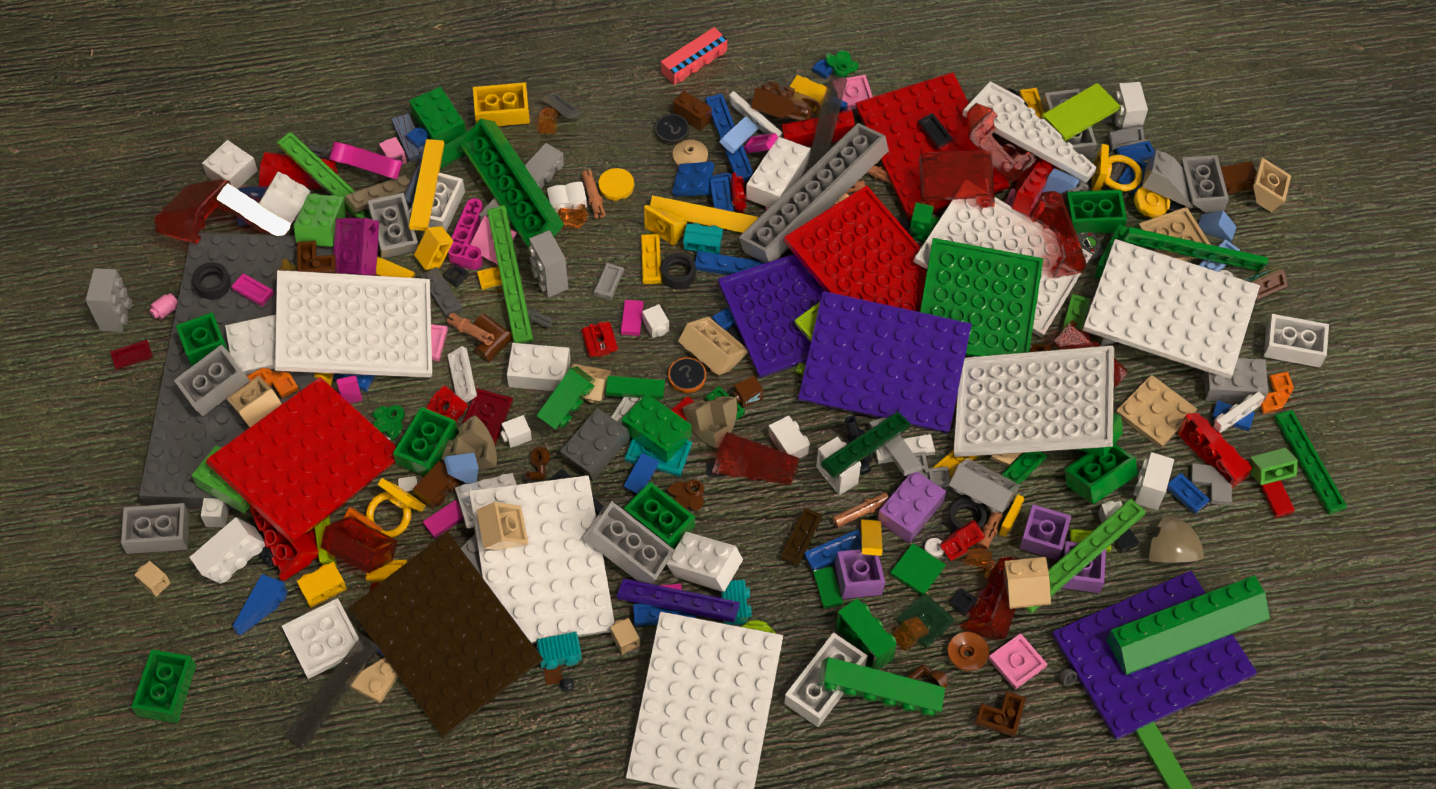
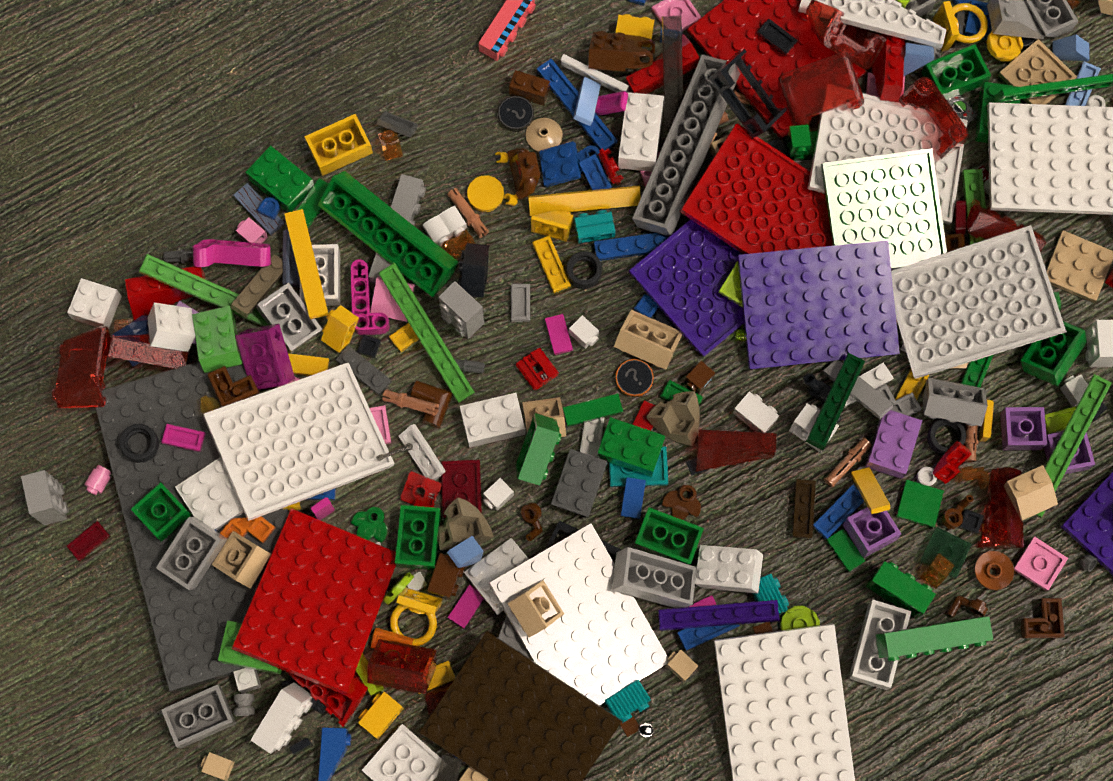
camera: 20 degrees left, 15 degrees up
none -> light grey wheel [234,694,255,716]
none -> black tile [290,738,313,756]
none -> clear smoke hinge [376,443,413,461]
none -> lime tile [383,572,414,605]
none -> black brick [458,243,490,298]
none -> reddish brown torso [495,148,540,206]
none -> black hinge [709,49,788,139]
none -> reddish brown plate [942,495,974,529]
none -> dark red beam [955,201,966,235]

